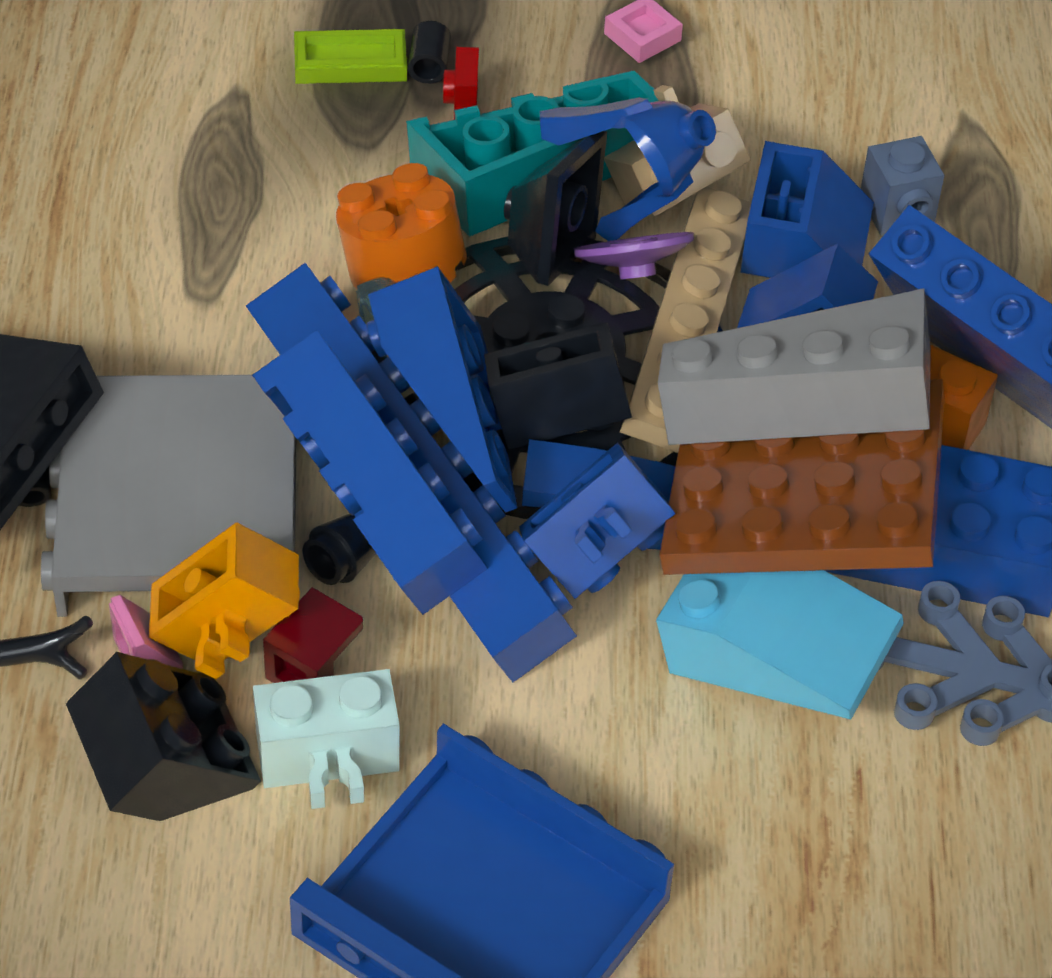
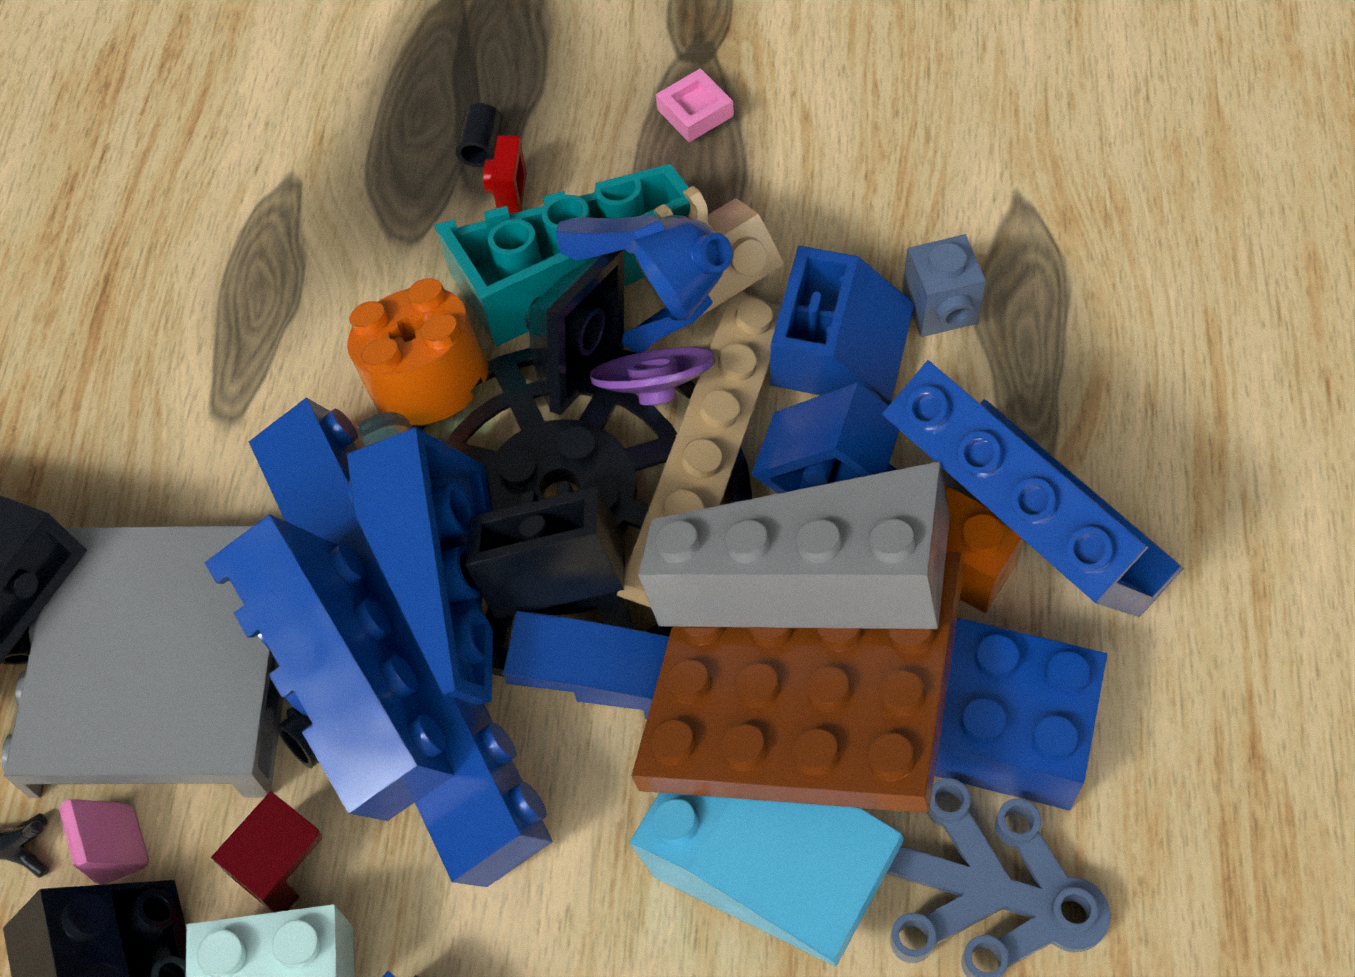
camera: 10 degrees right, 10 degrees up
light orange brick [149,522,300,679] -> none
lime tile [294,29,407,84] -> none
blue brick [519,442,676,599] -> none

